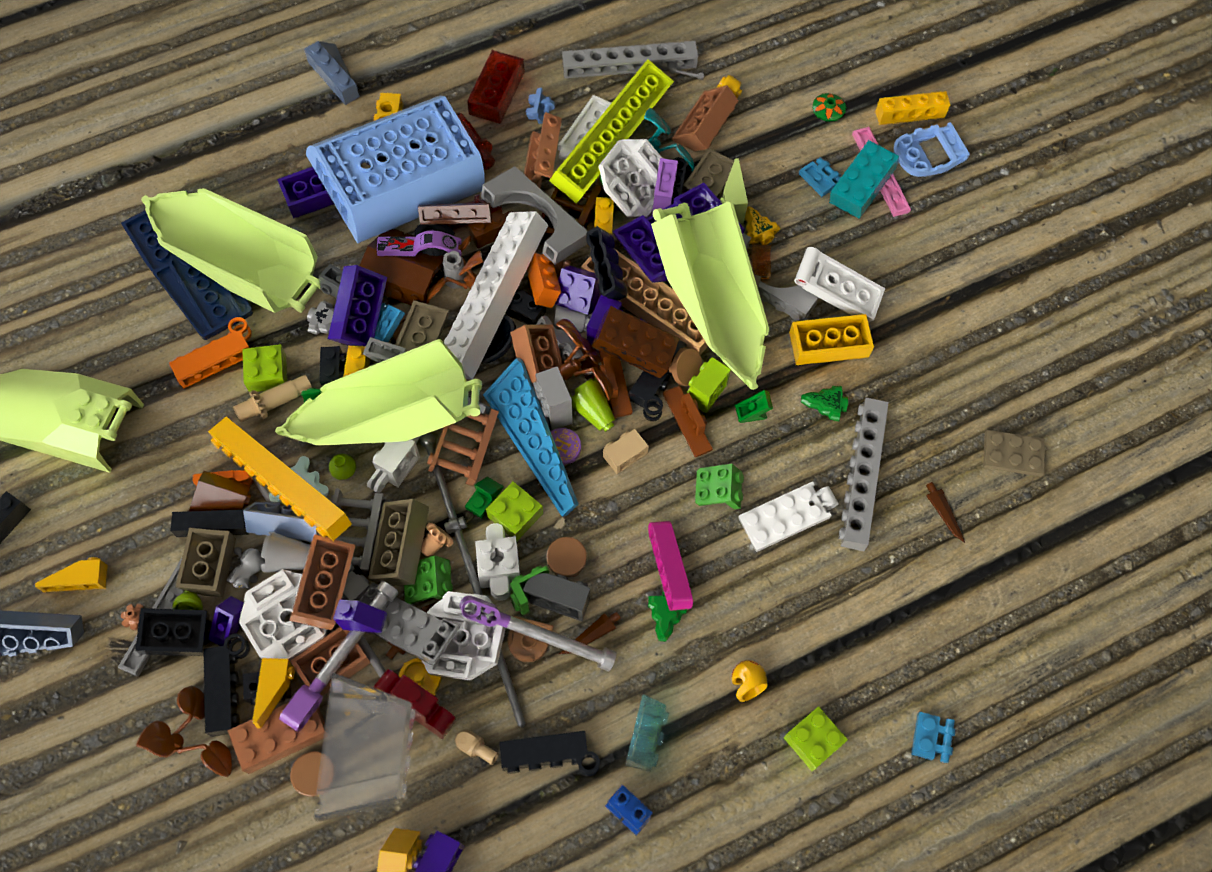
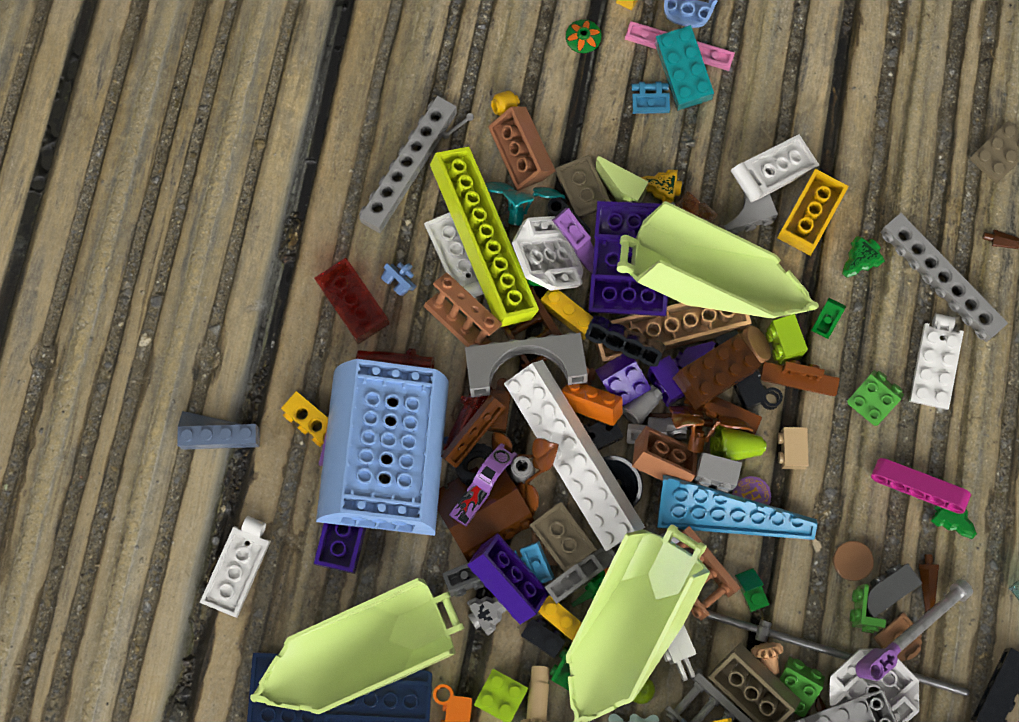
camera: 50 degrees left, 10 degrees up
white brick [475,523,520,601] -> none
lime brick [486,481,543,542] -> none
none -> white hinge [200,516,271,618]

